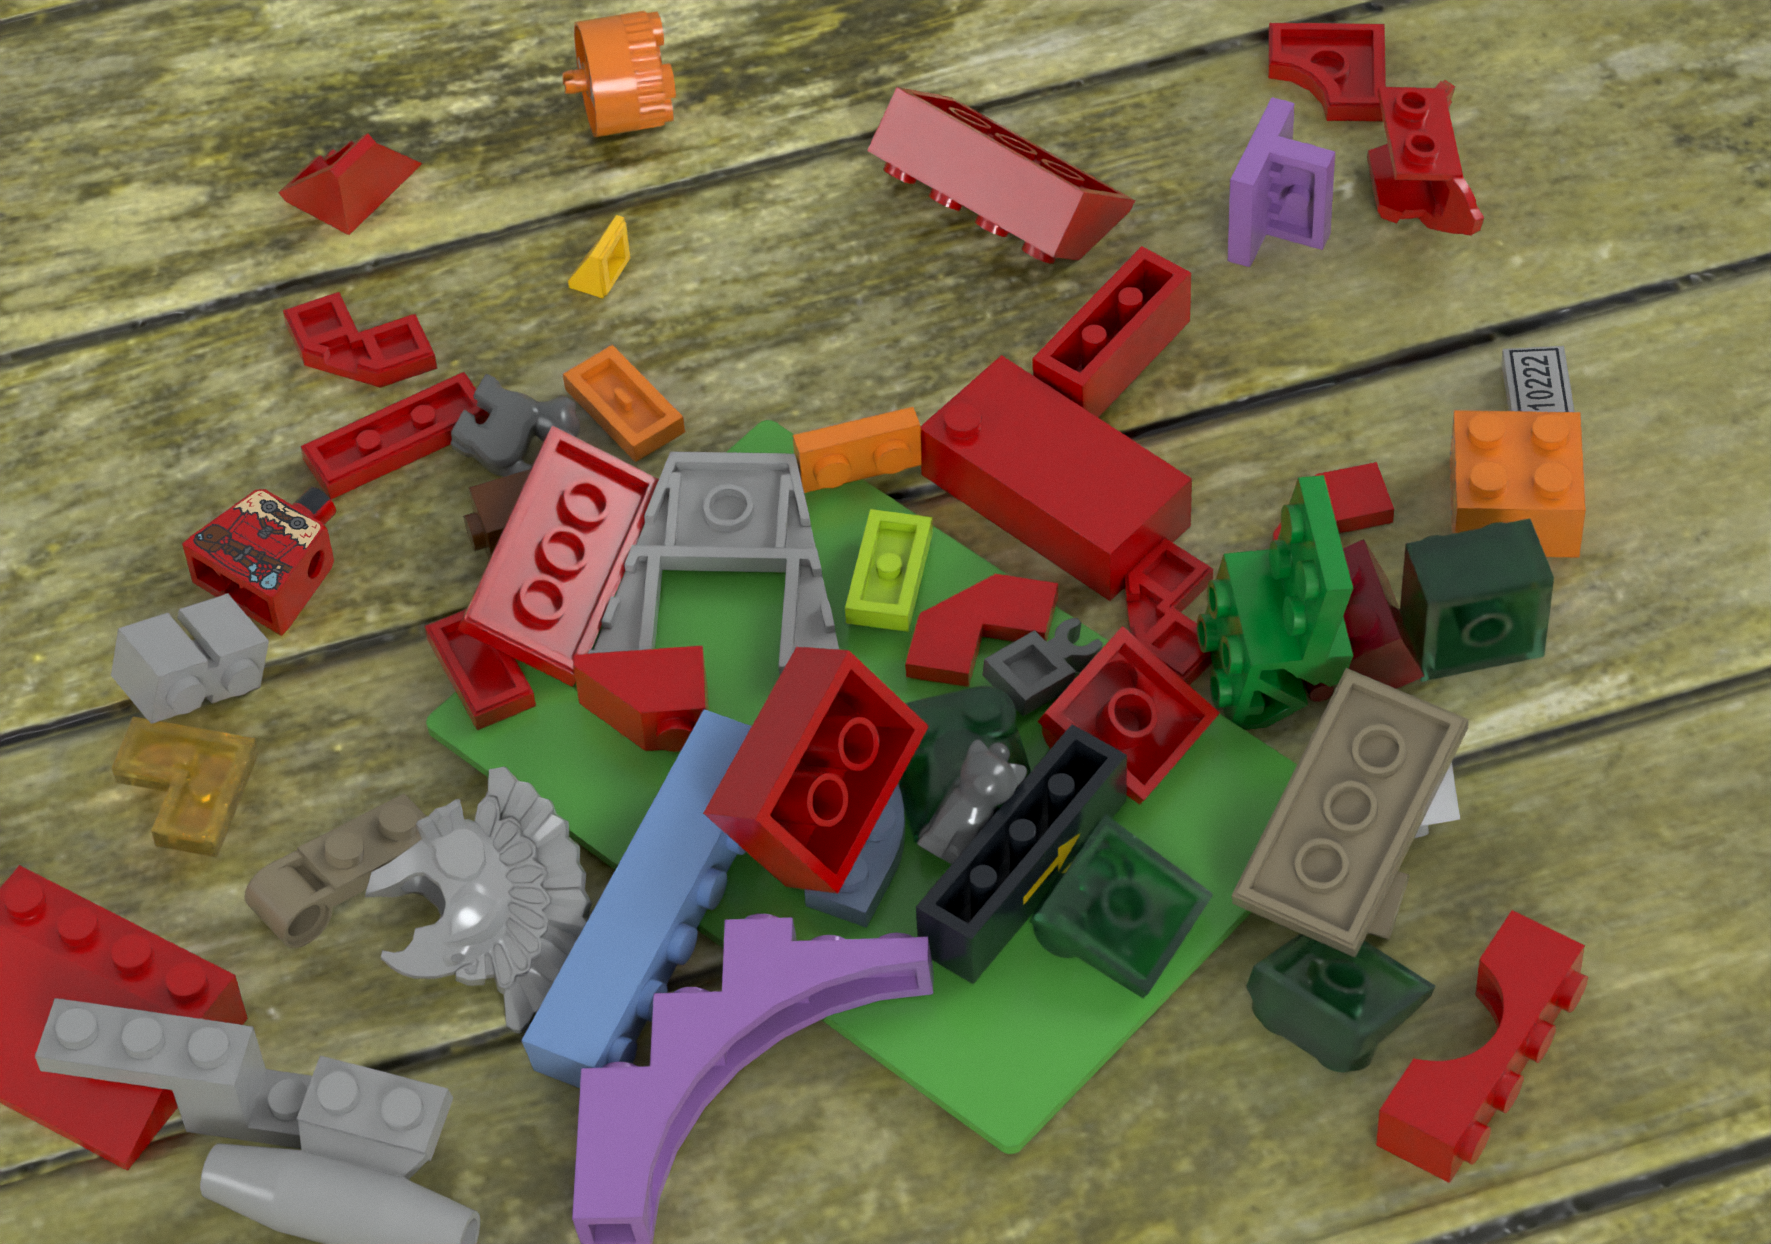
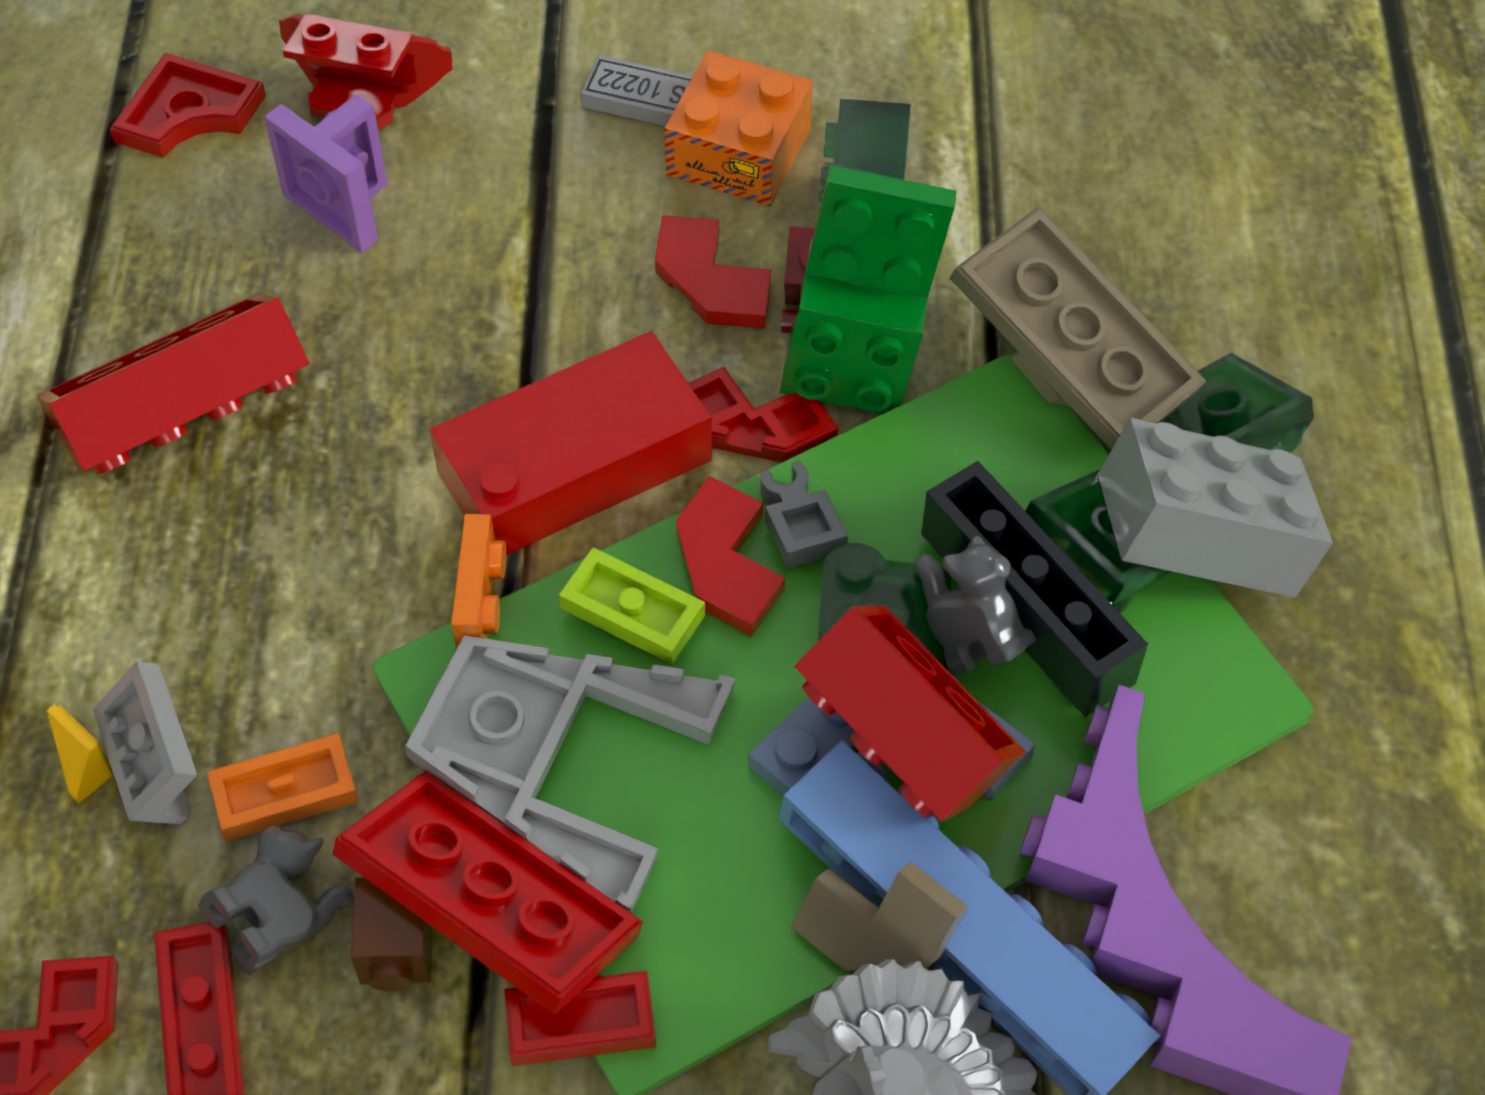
camera: 75 degrees left, 5 degrees up
red slope [573,645,709,752] -> none
red brick [1032,246,1191,418] -> none
red slope [1037,626,1220,805] -> none
red arch [1376,910,1588,1183] -> none
none -> light grey bracket [93,661,197,824]
none -> dark tan tile [791,862,968,971]
none -> light grey brick [1098,417,1333,598]

